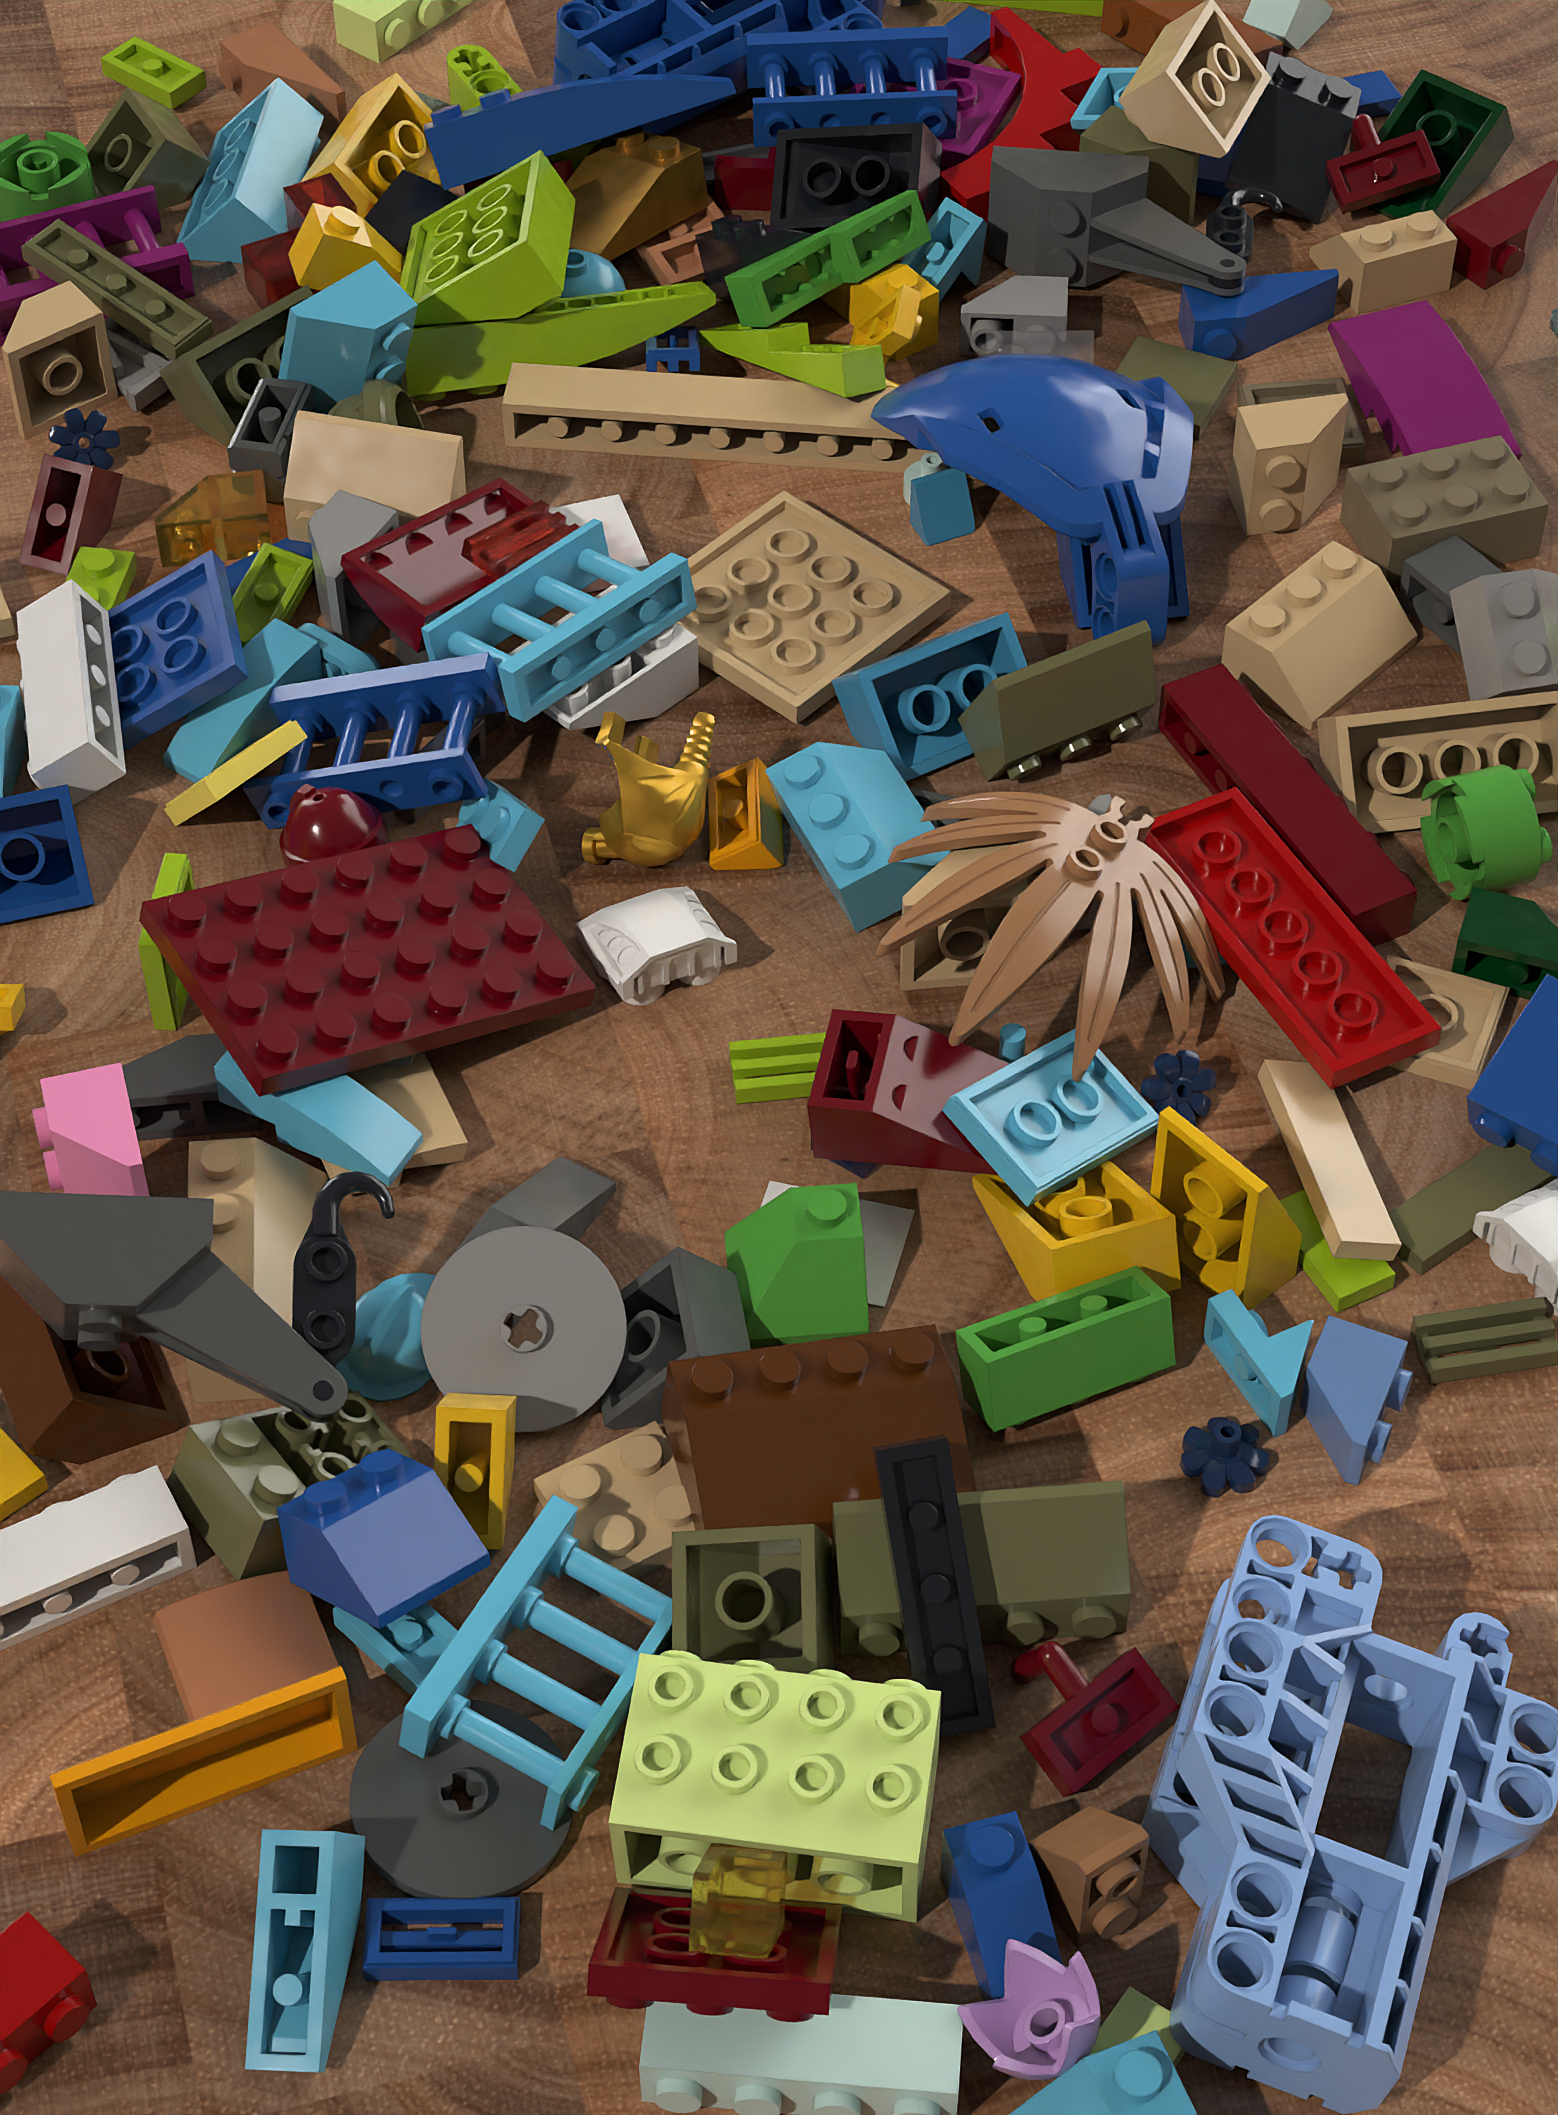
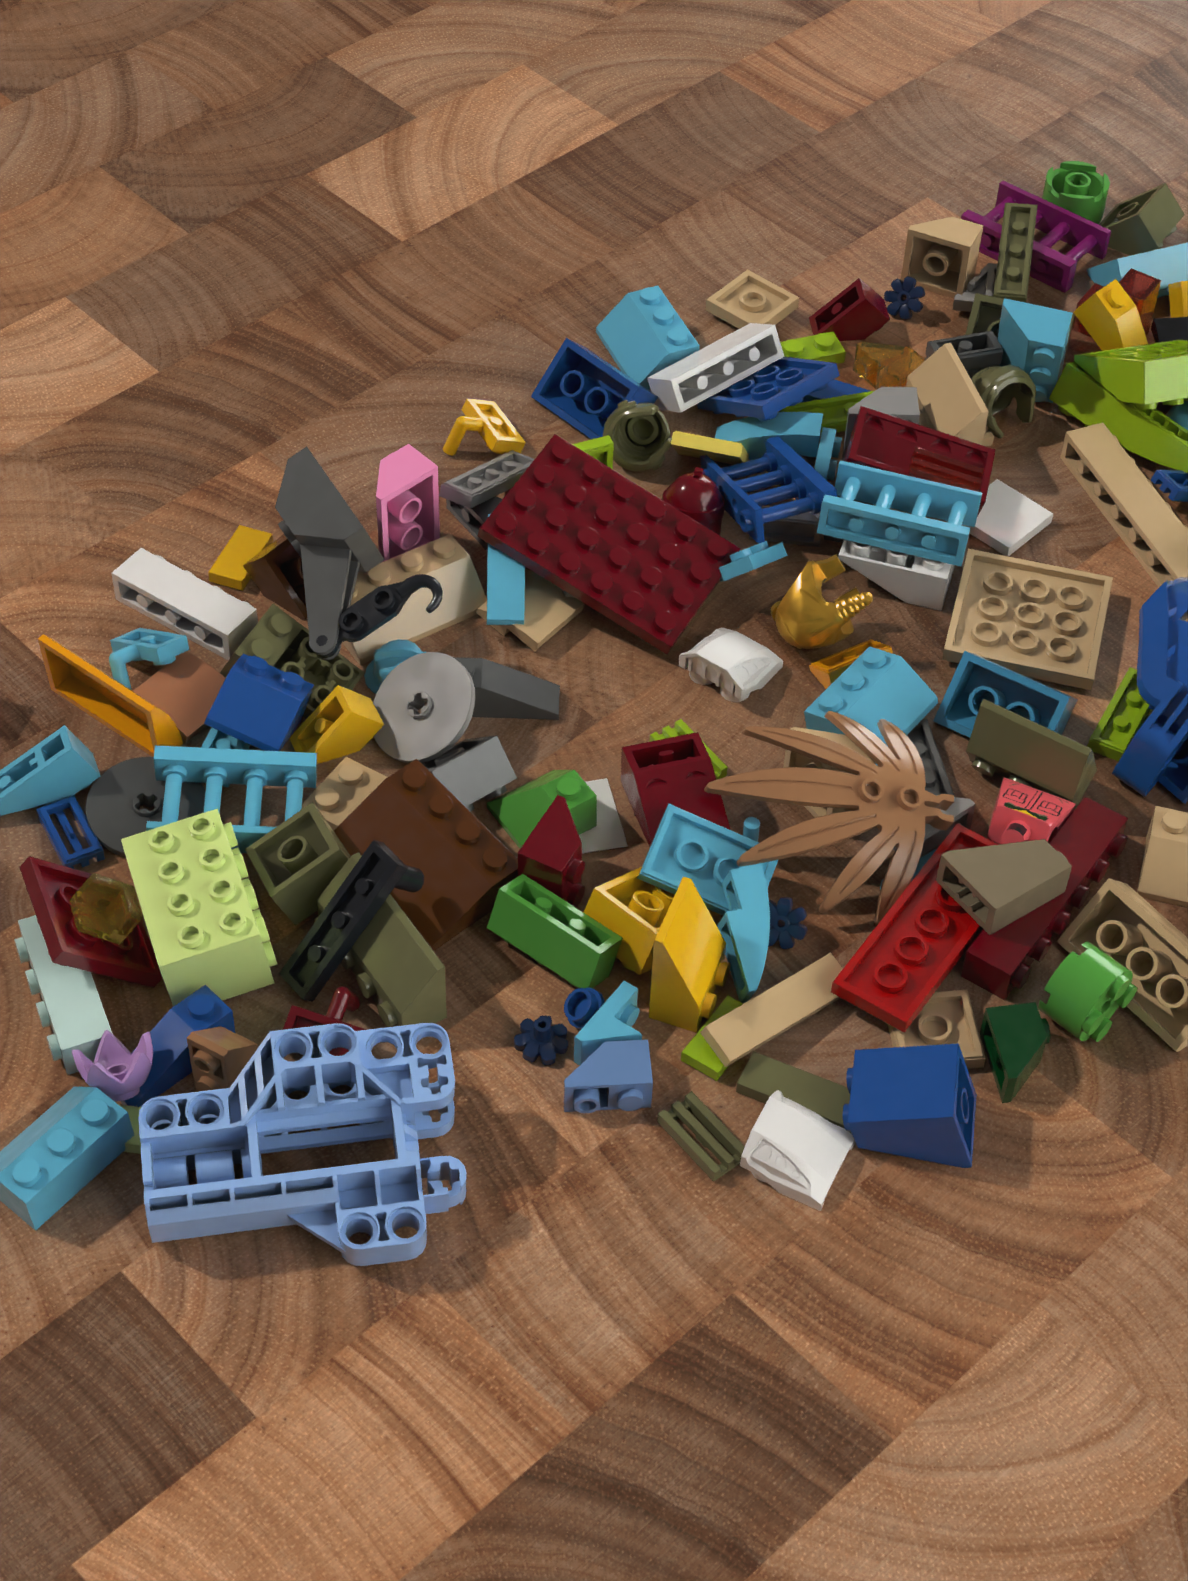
camera: 60 degrees right, 0 degrees up
none -> medium azure plate [109,628,190,690]
none -> light grey tile [439,450,534,509]
none -> dark red slope [517,795,585,908]
none -> blue plate [564,988,605,1030]
none -> olive helmet [603,400,672,471]
none -> medium azure slope [717,863,770,1003]
none -> dark tan slope [936,839,1072,935]
none -> coral torso [987,777,1076,844]
none -> lime tile [1087,667,1151,761]

